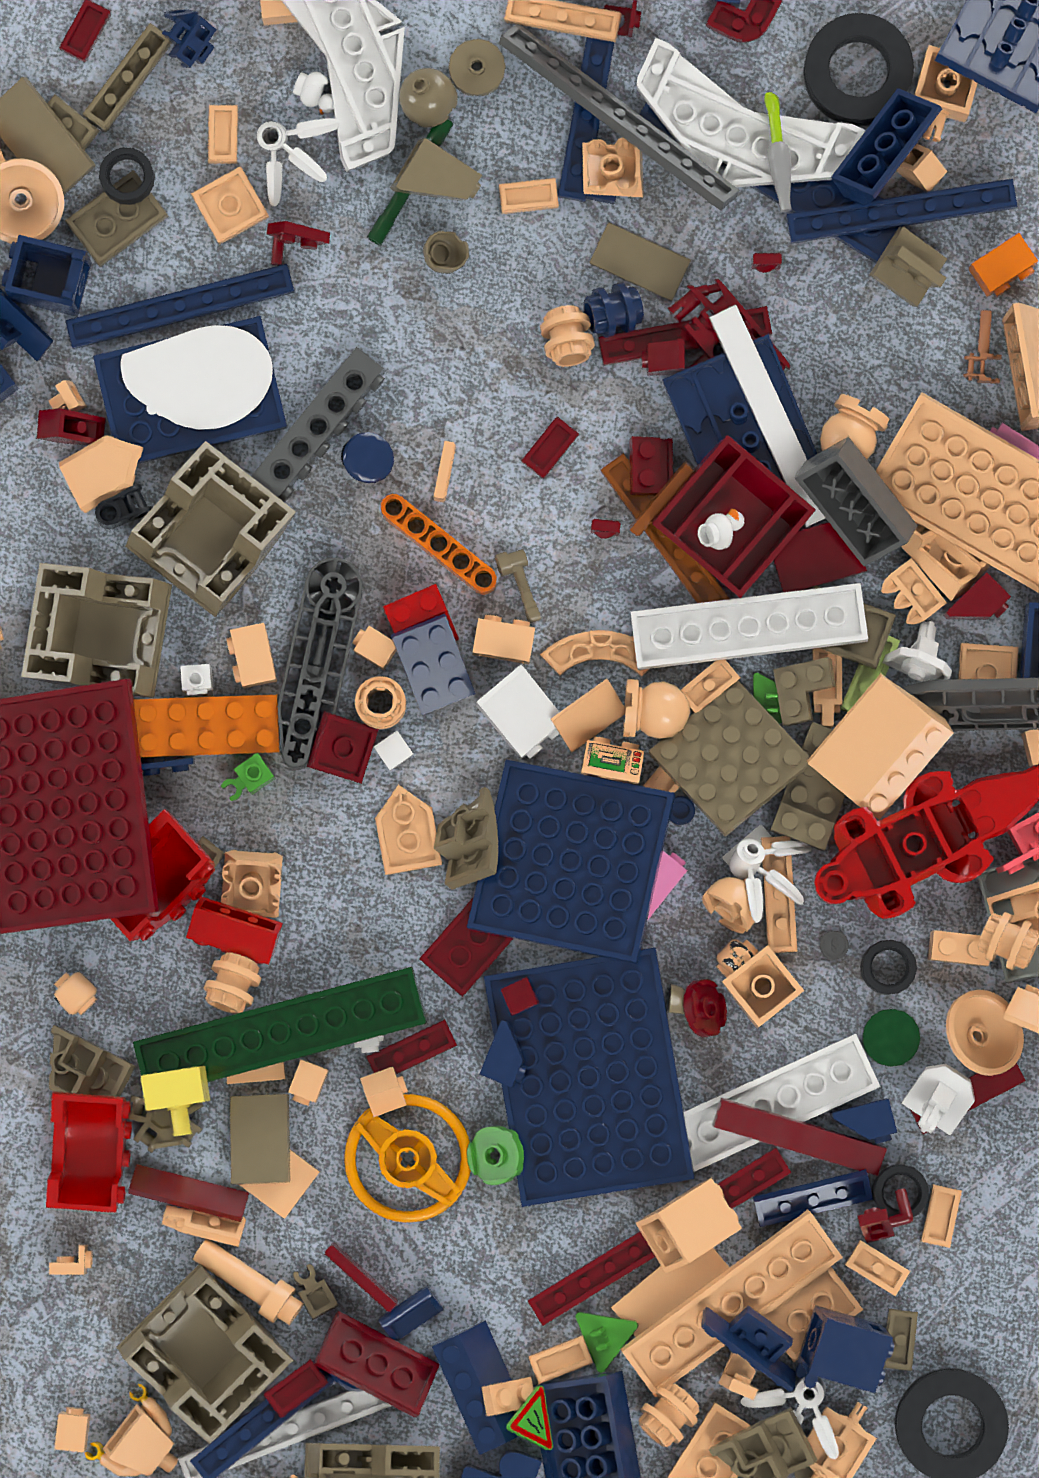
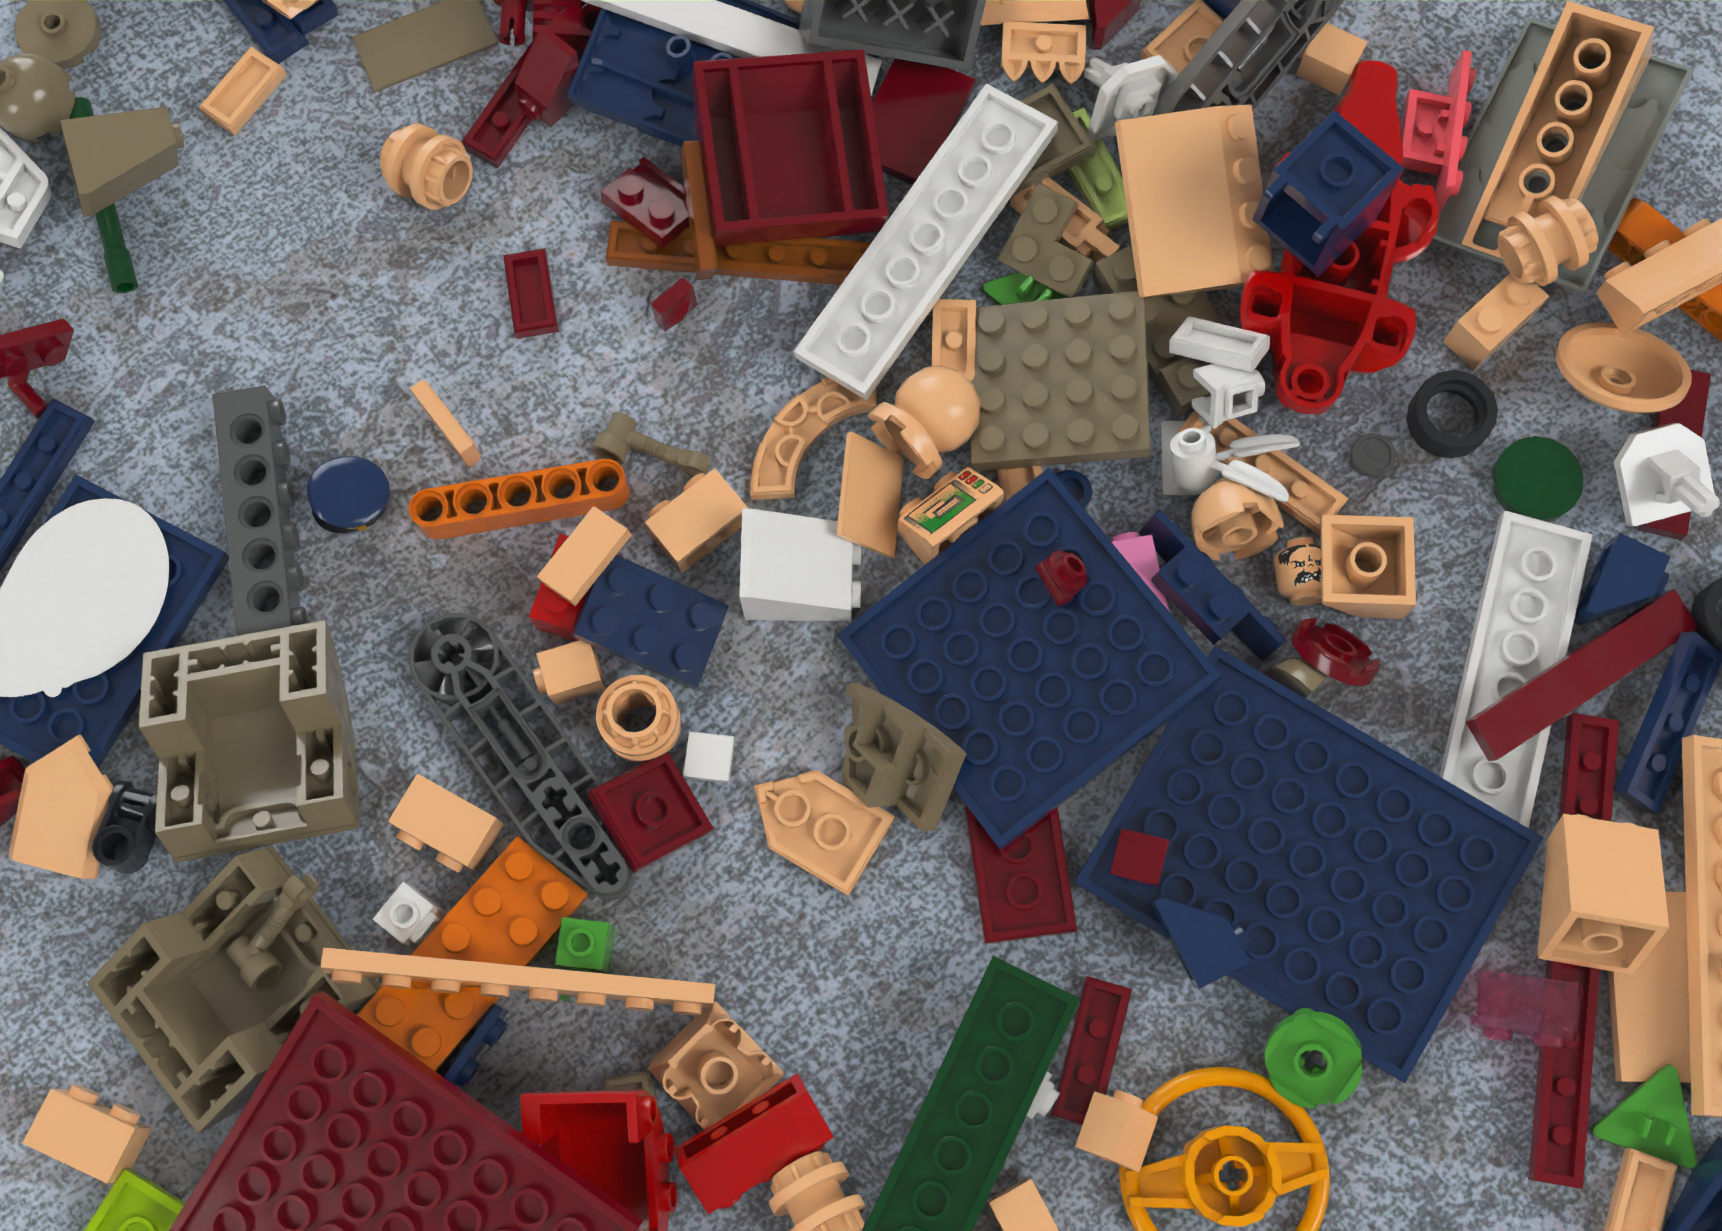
camera: 45 degrees left, 10 degrees down
dark tan hair [423,231,469,274] -> none
dark blue piece [583,282,644,338] -> none
white animal [698,509,744,550] -> none
none -> dark tan brick [226,872,320,991]
none -> light nougat plate [320,947,715,1015]
none -> light nougat tile [537,506,632,606]
none -> dark red plate [1035,550,1087,607]
none -> dark blue bracket [1139,509,1287,660]
none -> white tile [1169,316,1270,373]
none -> white window [1192,364,1265,428]
none -> dark blue container [1252,110,1405,277]
none -> clear pink bracket [1471,971,1581,1049]

